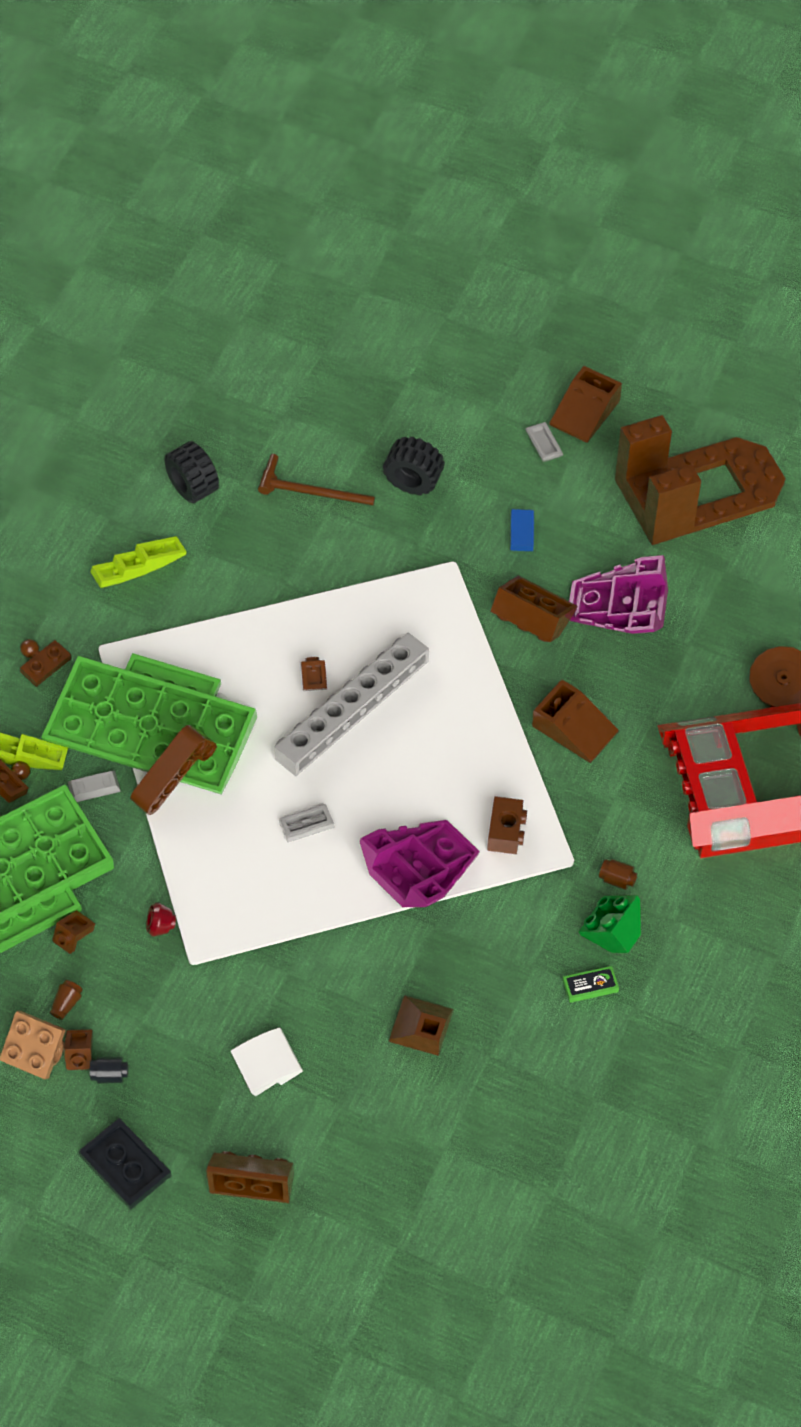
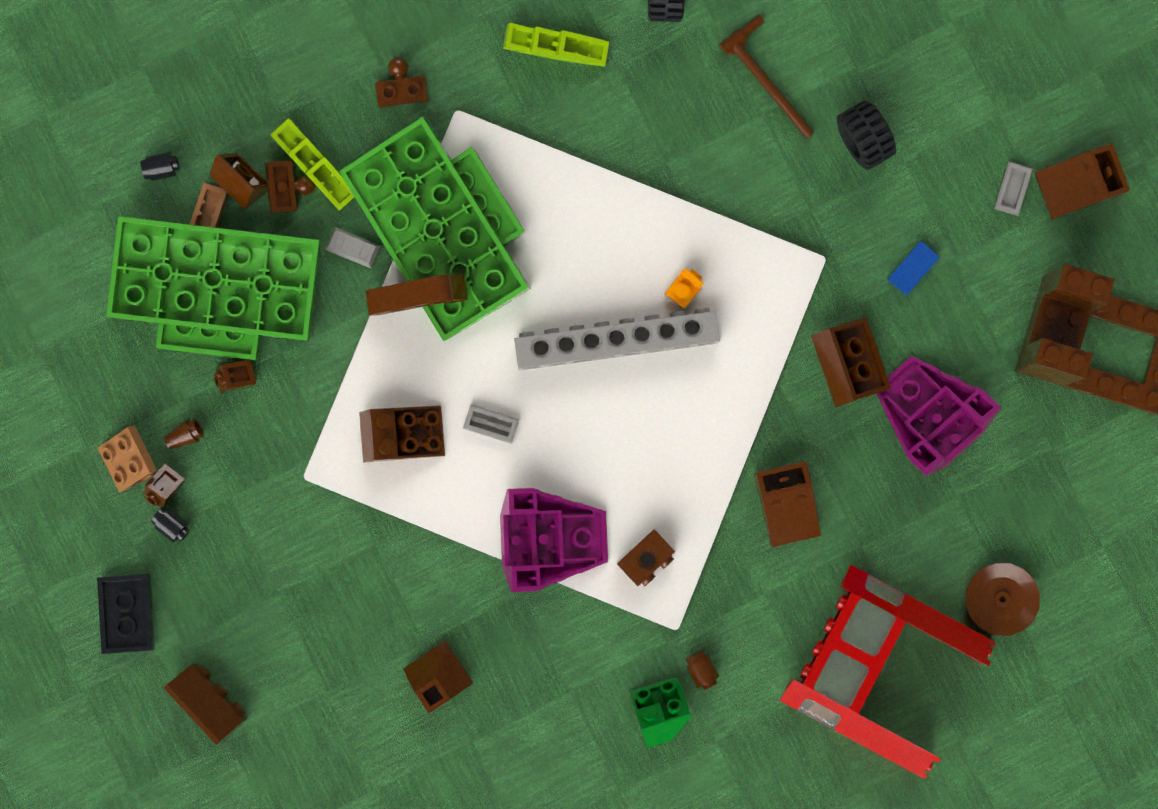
camera: 40 degrees right, 30 degrees up
dark red cone [146,902,176,937] -> none
white slope [231,1028,303,1096] -> none
reddish brown bracket [301,657,327,691] -> none
tile [562,966,619,1003] -> none
none -> reddish brown slope [359,406,445,463]
none -> light orange bracket [664,268,704,310]

